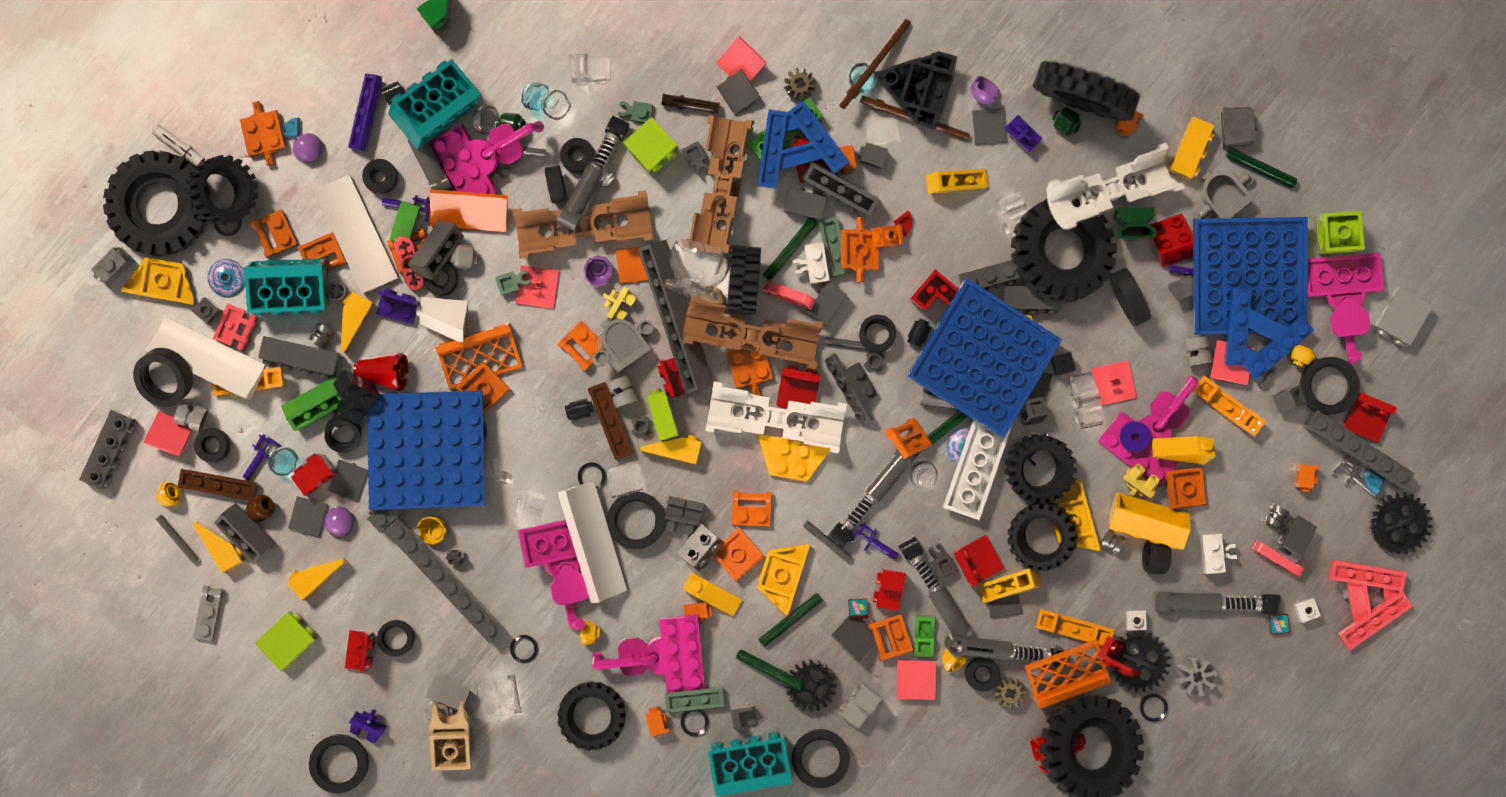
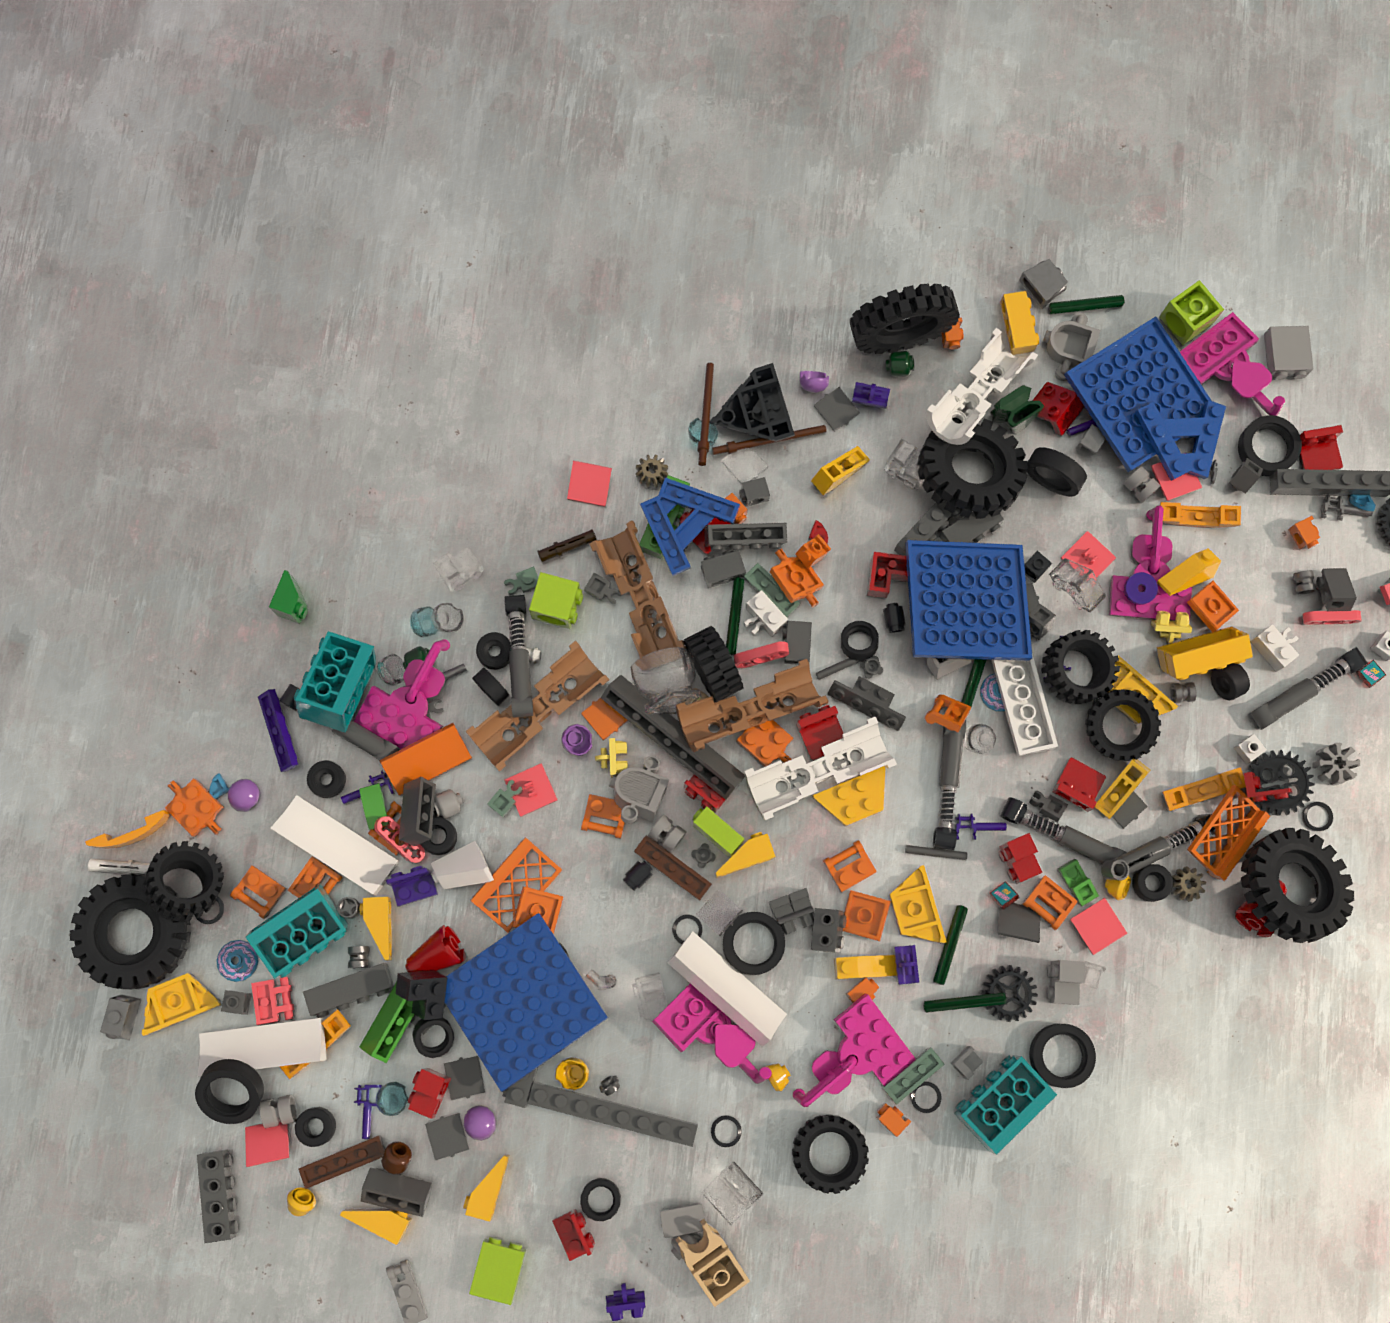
camera: 35 degrees left, 10 degrees down
dark grey bar [155,515,199,563] -> none
dark grey piece [717,69,760,115] -> none
yellow cone [1291,345,1316,368] -> none
none -> light orange slope [85,810,171,849]
none -> dark purple hips [894,945,920,985]

